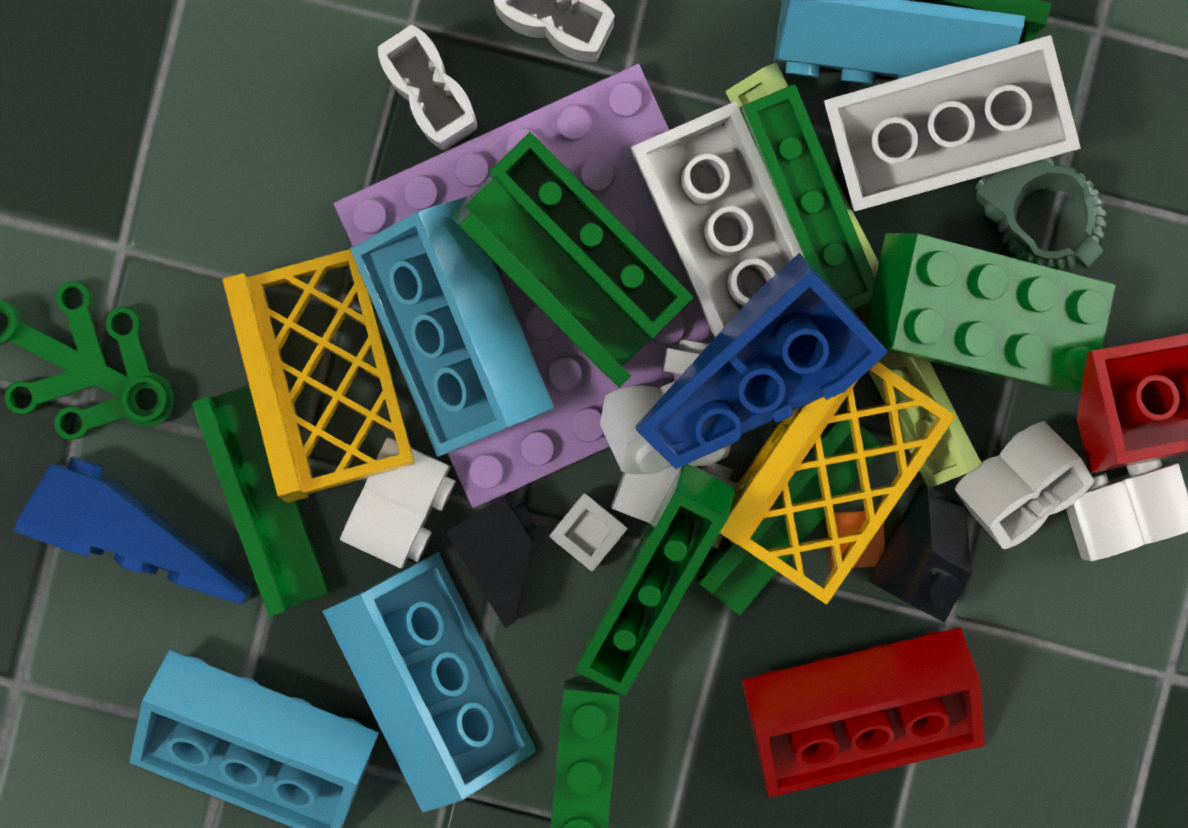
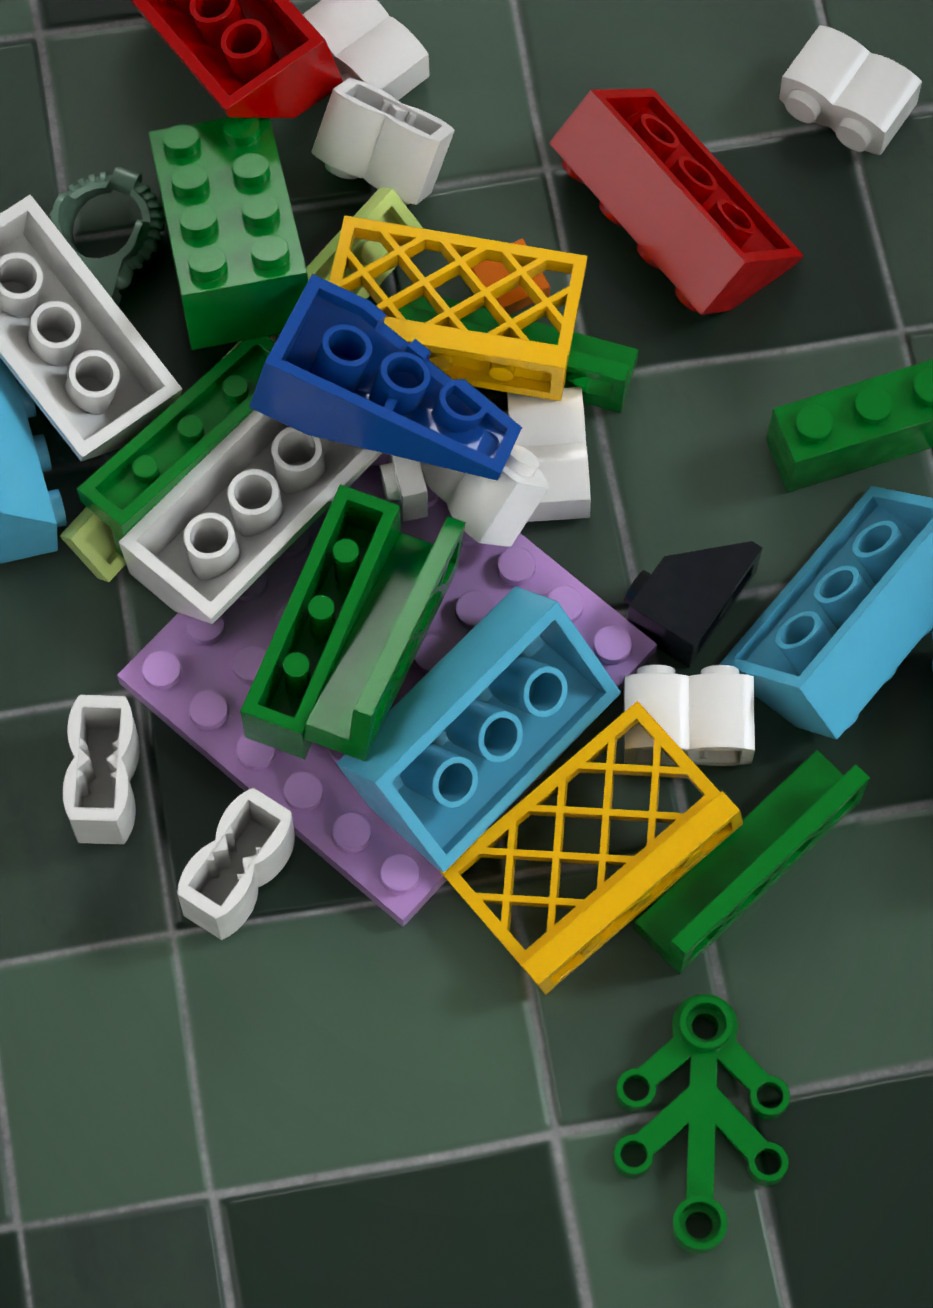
camera: 115 degrees left, 20 degrees down
blue wedge [13,456,254,604] -> none
white plate [549,492,628,572] -> none
green brick [575,464,735,696] -> none
black slope [868,483,972,623] -> none

